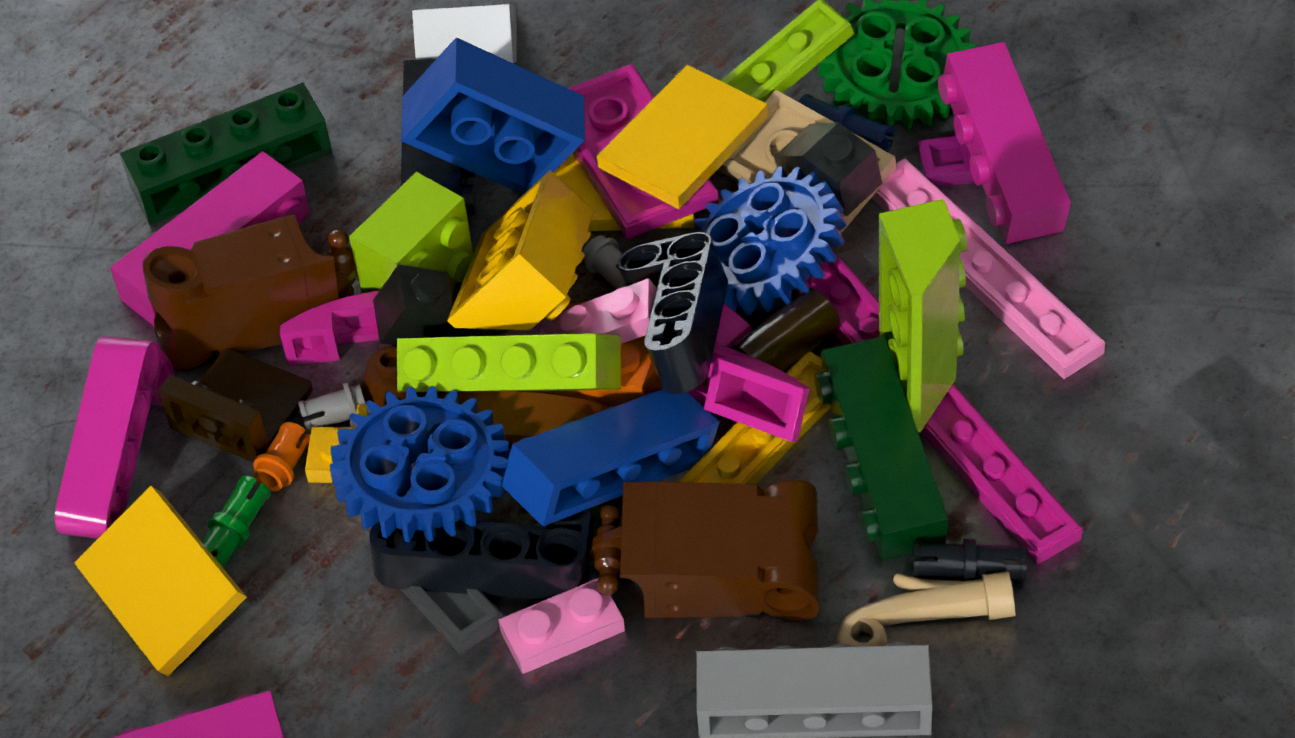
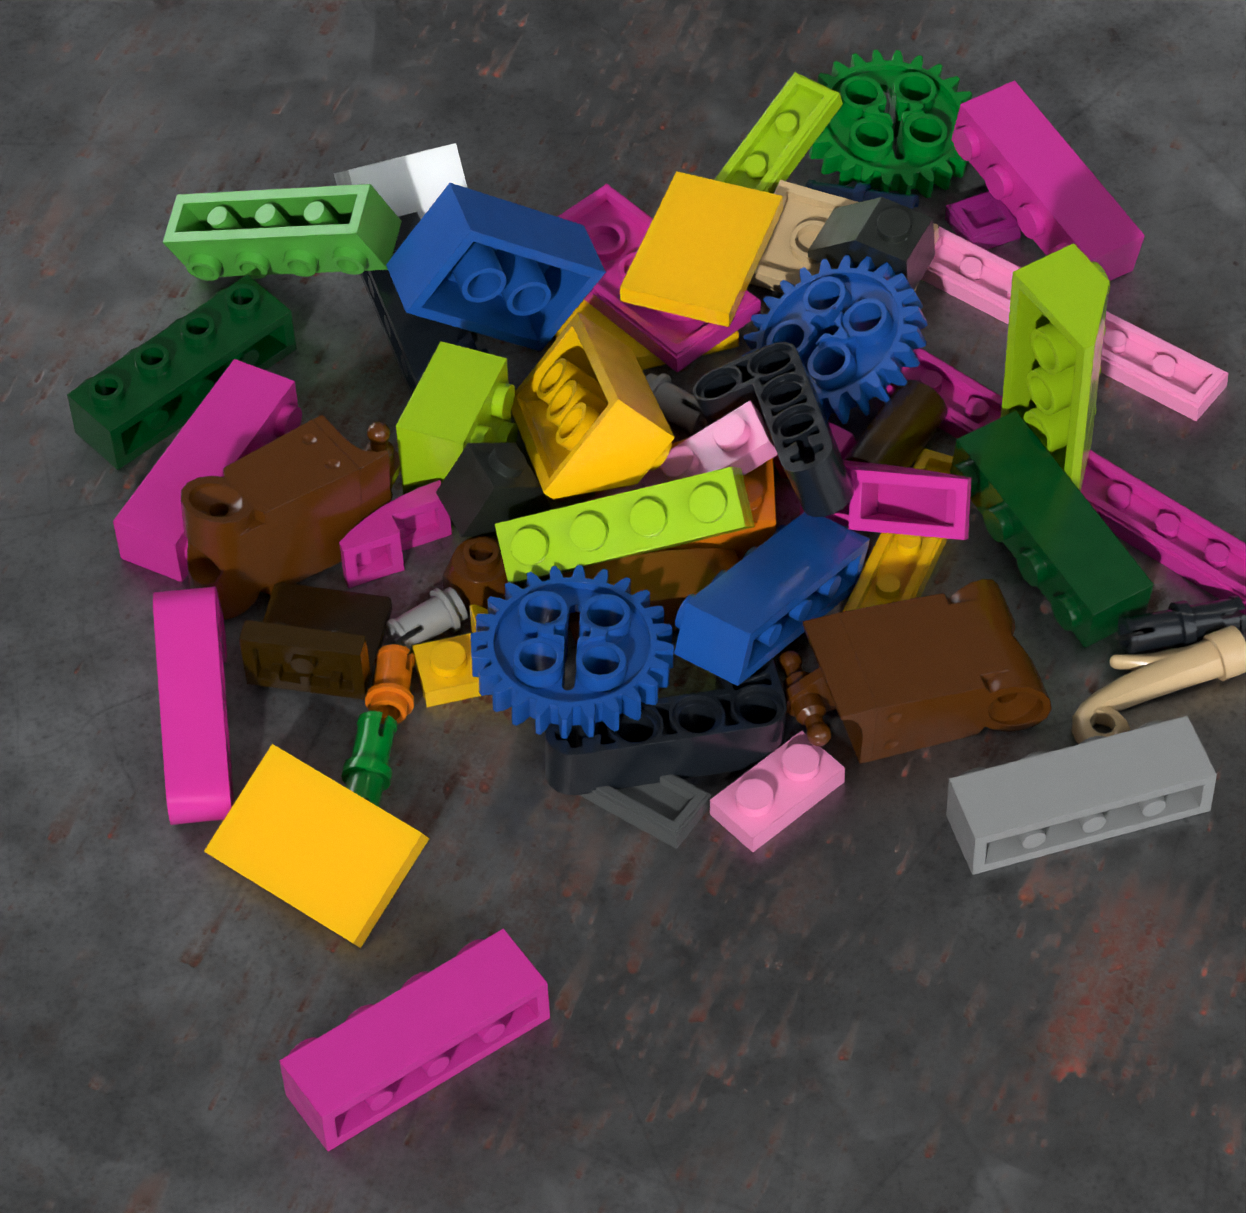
camera: 20 degrees left, 0 degrees up
none -> bright green brick [163,184,402,281]

